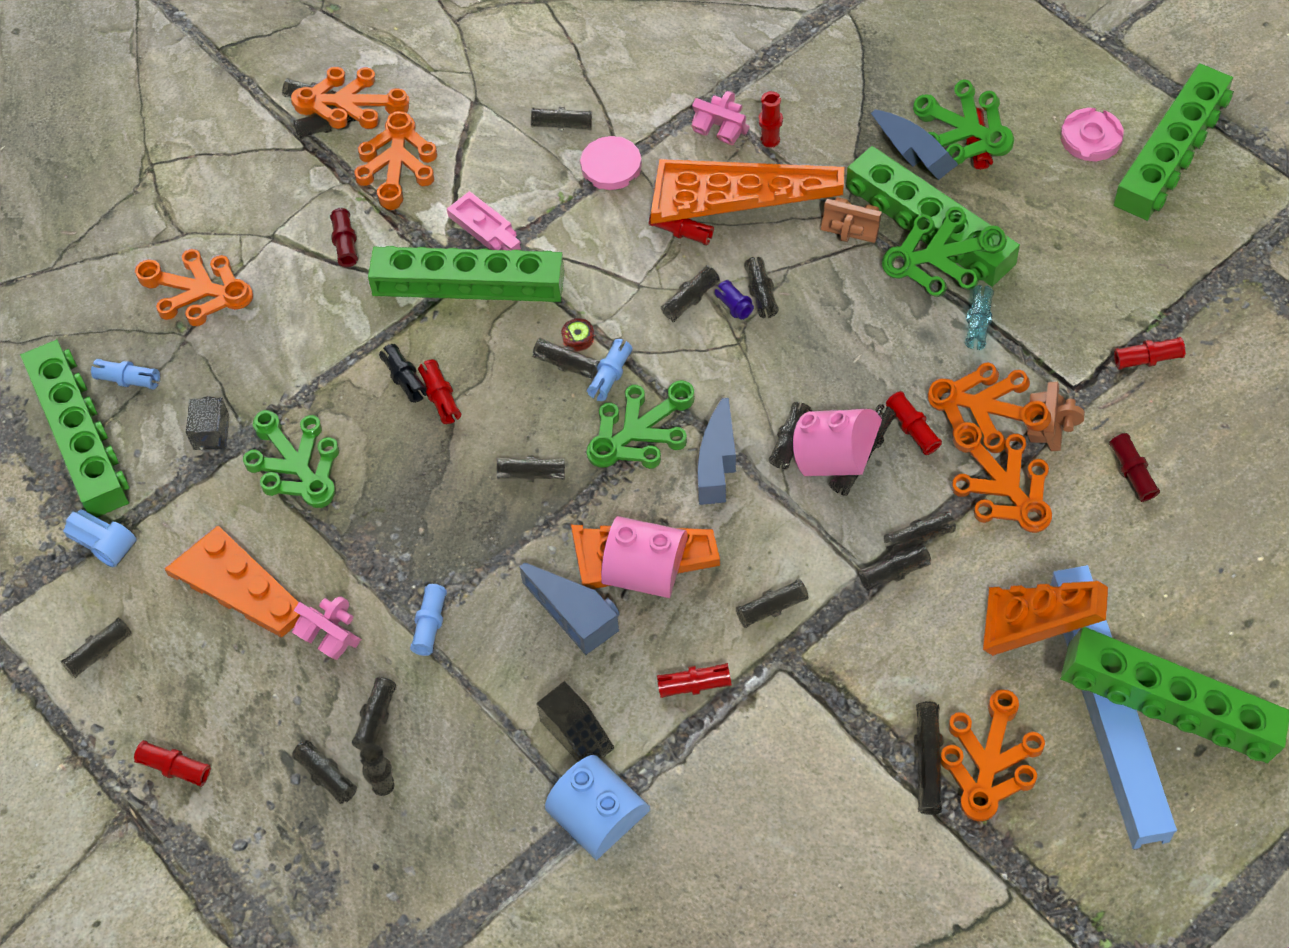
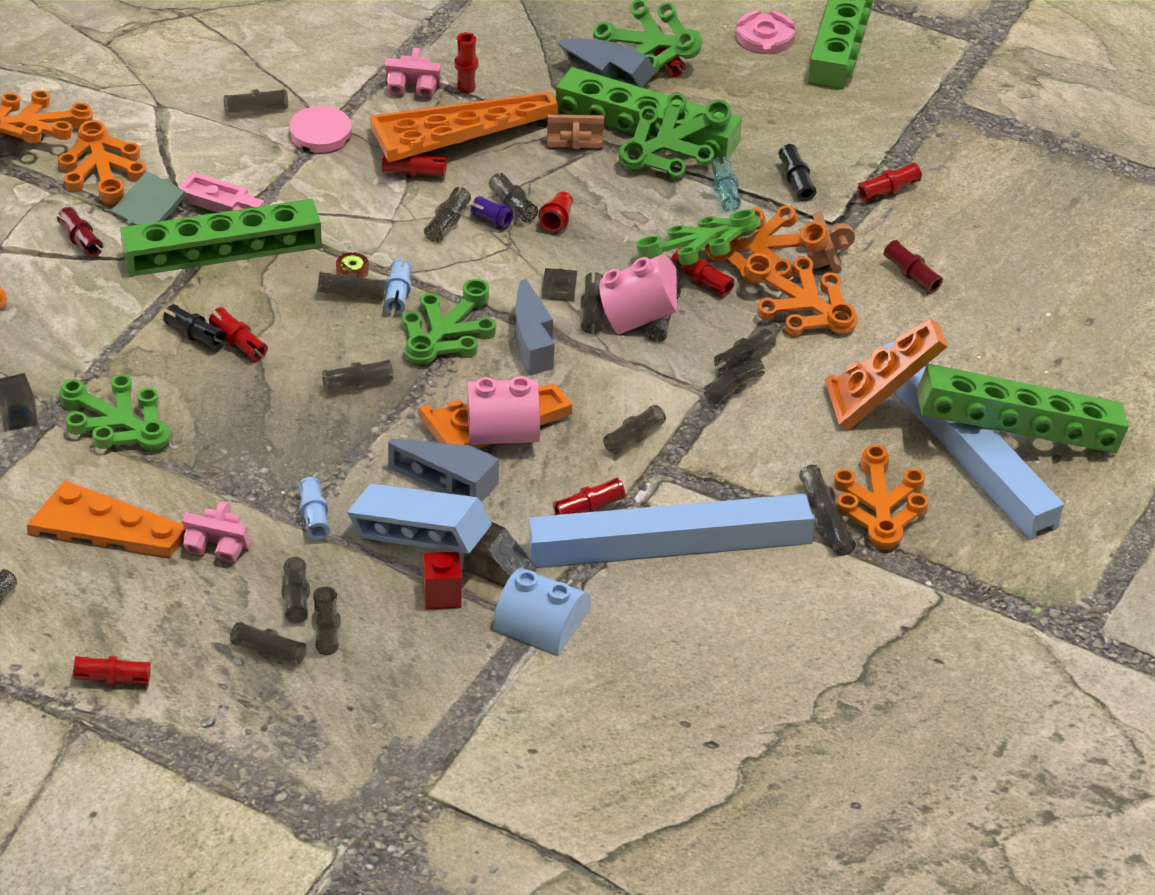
camera: 25 degrees left, 15 degrees down
none -> sand green piece [111,171,187,226]
none -> light blue brick [347,483,492,554]
none -> red brick [423,552,462,609]
none -> light blue tile [528,494,815,568]
none -> red cone [538,191,573,232]
none -> clear smoke plate [542,268,577,302]
none -> bright green plant [636,209,761,265]
none -> black pin [778,144,816,201]

